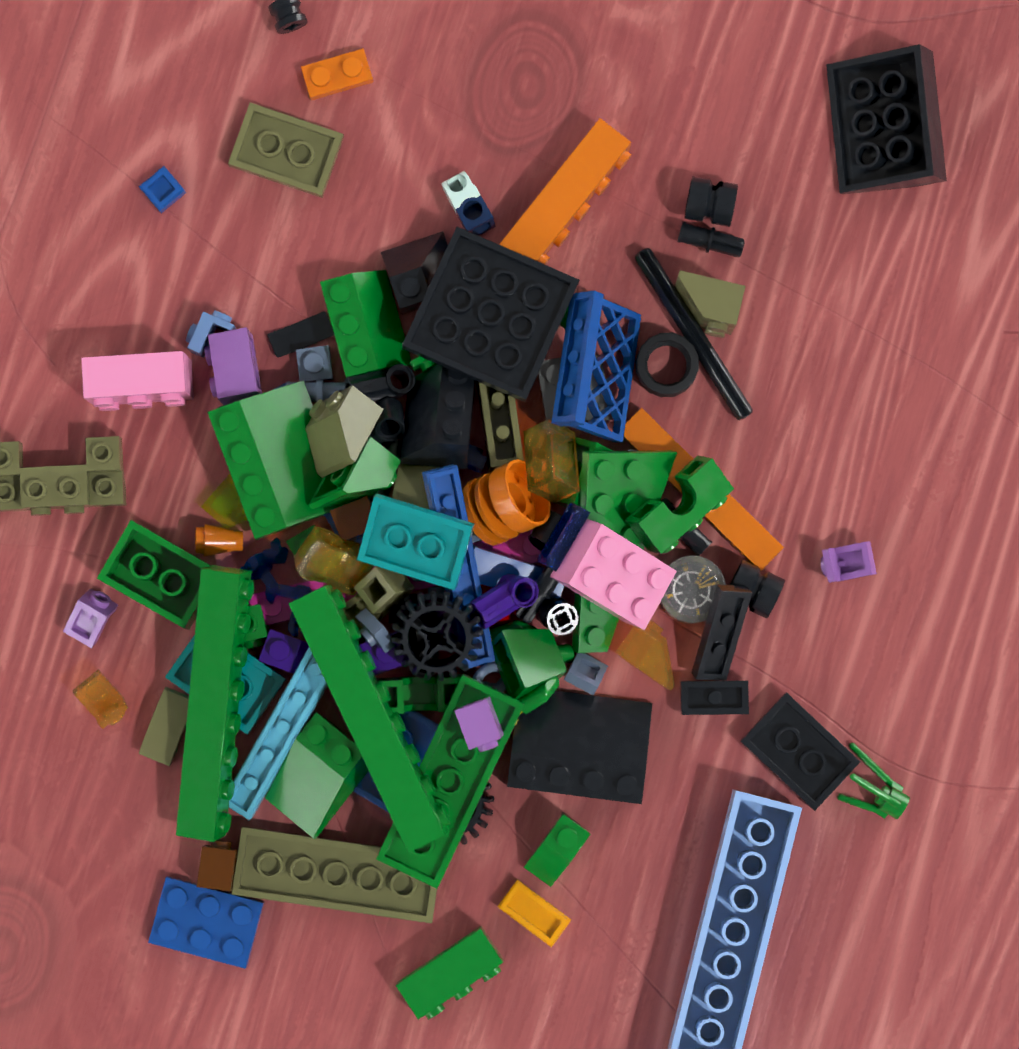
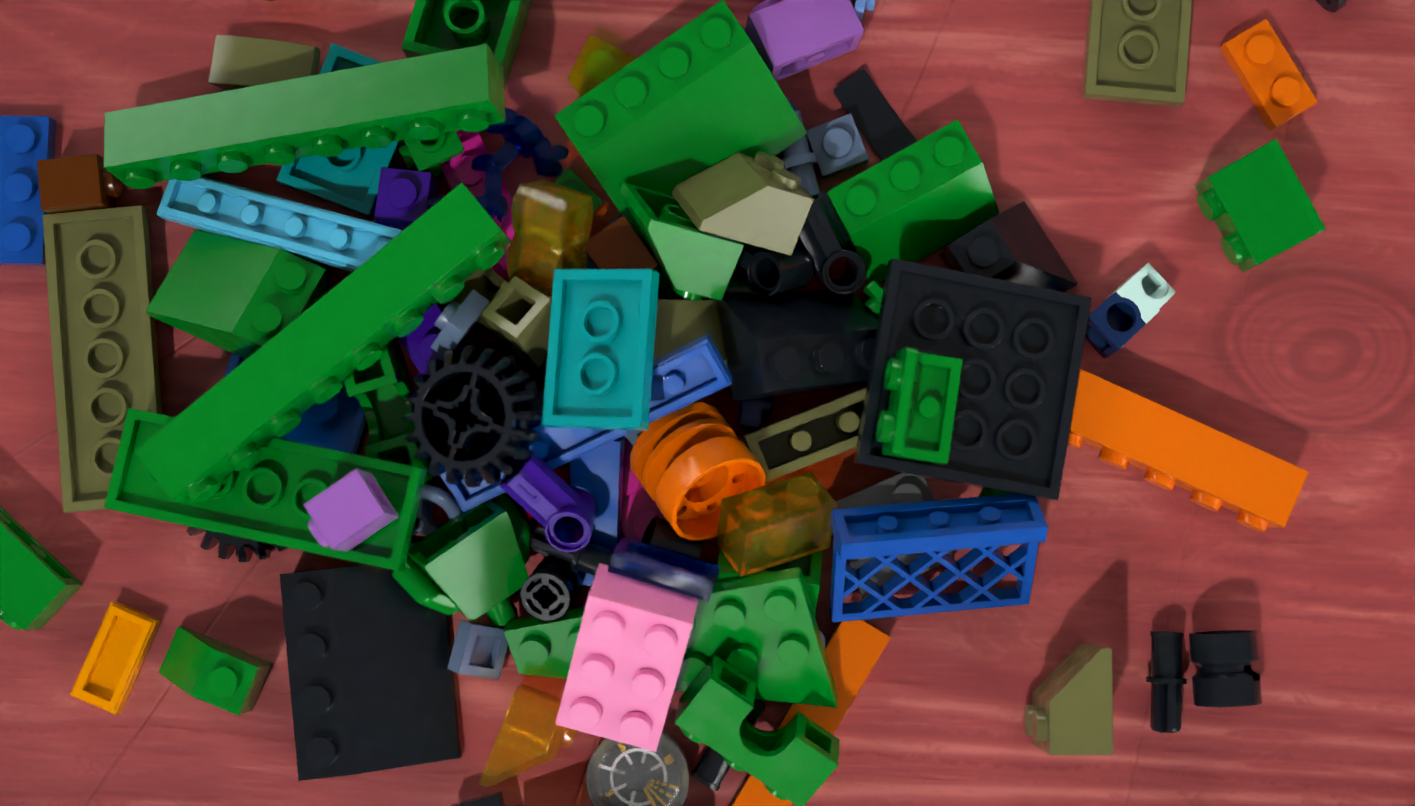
camera: 75 degrees right, 0 degrees up
orange cone [195,524,243,557] -> none
black axle [635,248,753,421] -> none
black tyre [635,332,699,397] -> none
none -> green bracket [876,347,963,464]
none -> green slope [1195,139,1326,272]

